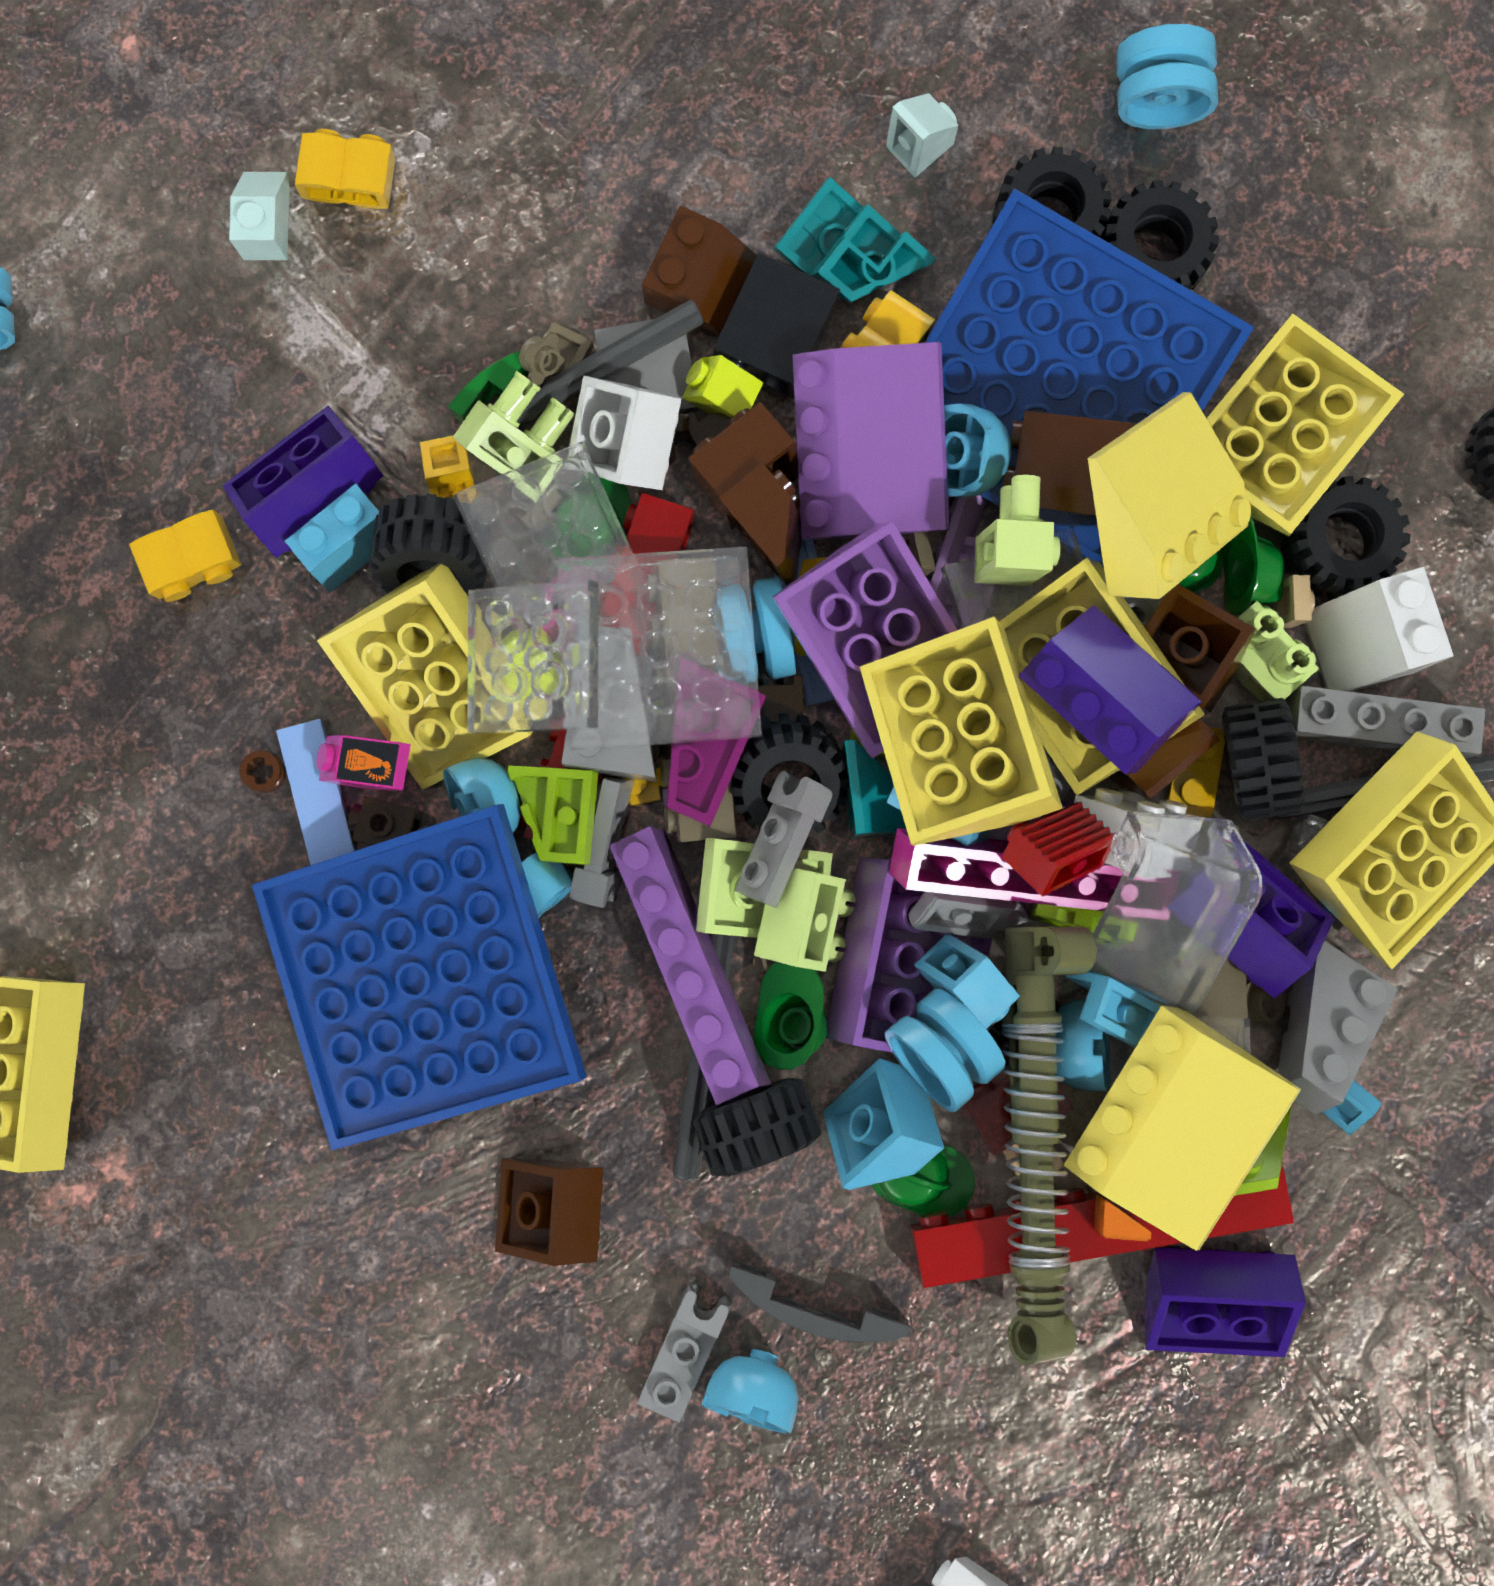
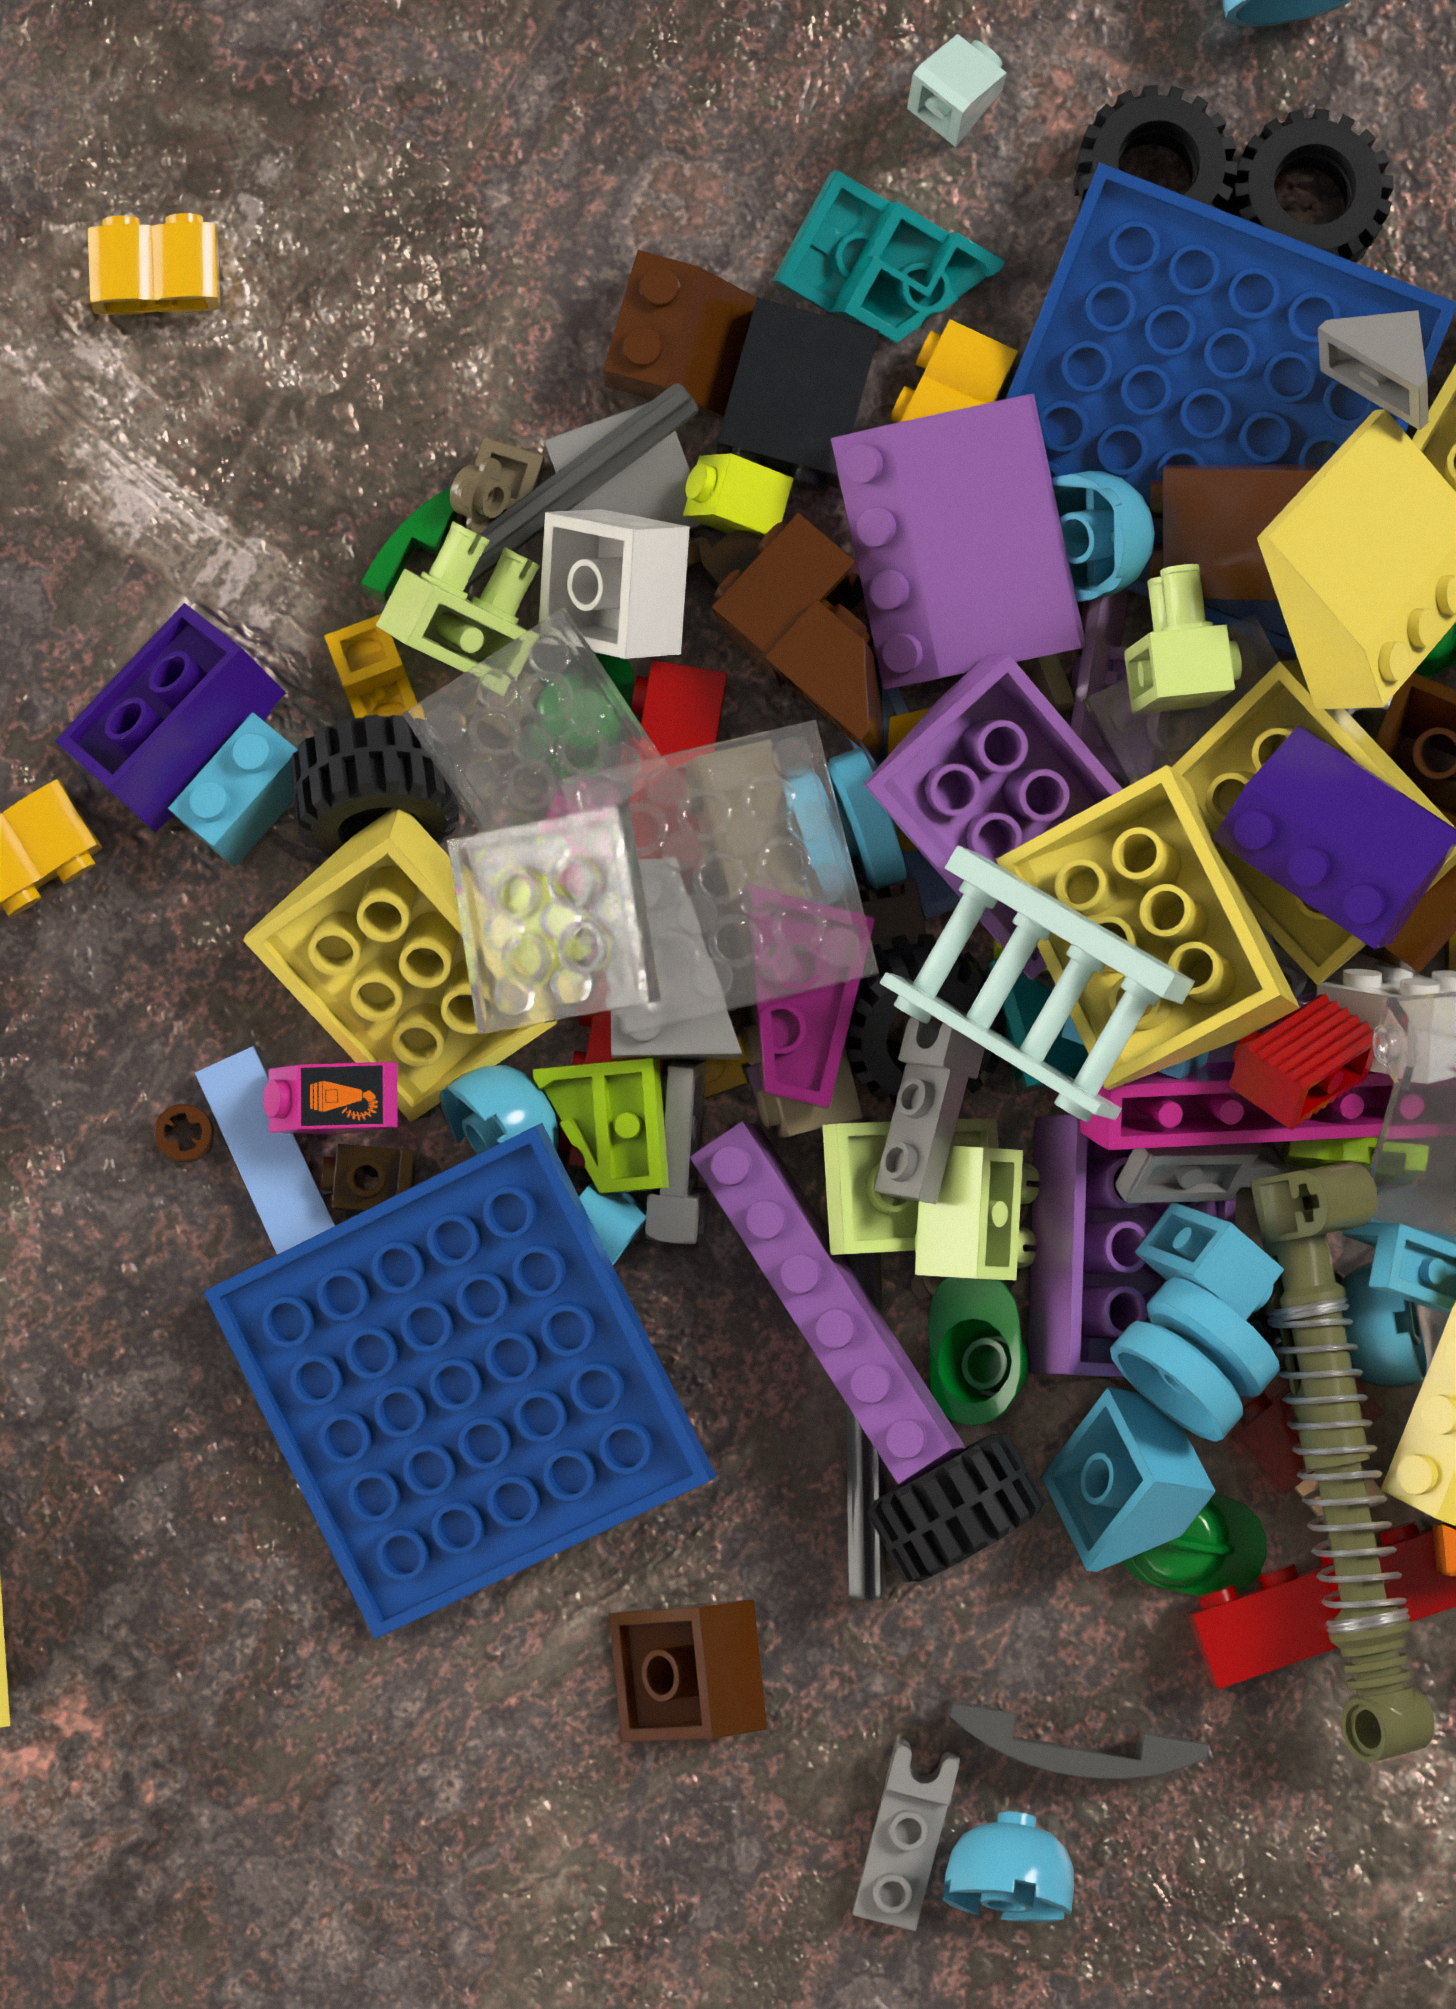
camera: 15 degrees left, 0 degrees up
light aqua slope [229,172,290,260] -> none
none -> light aqua fence [880,845,1195,1123]
none -> light grey slope [1318,310,1428,430]

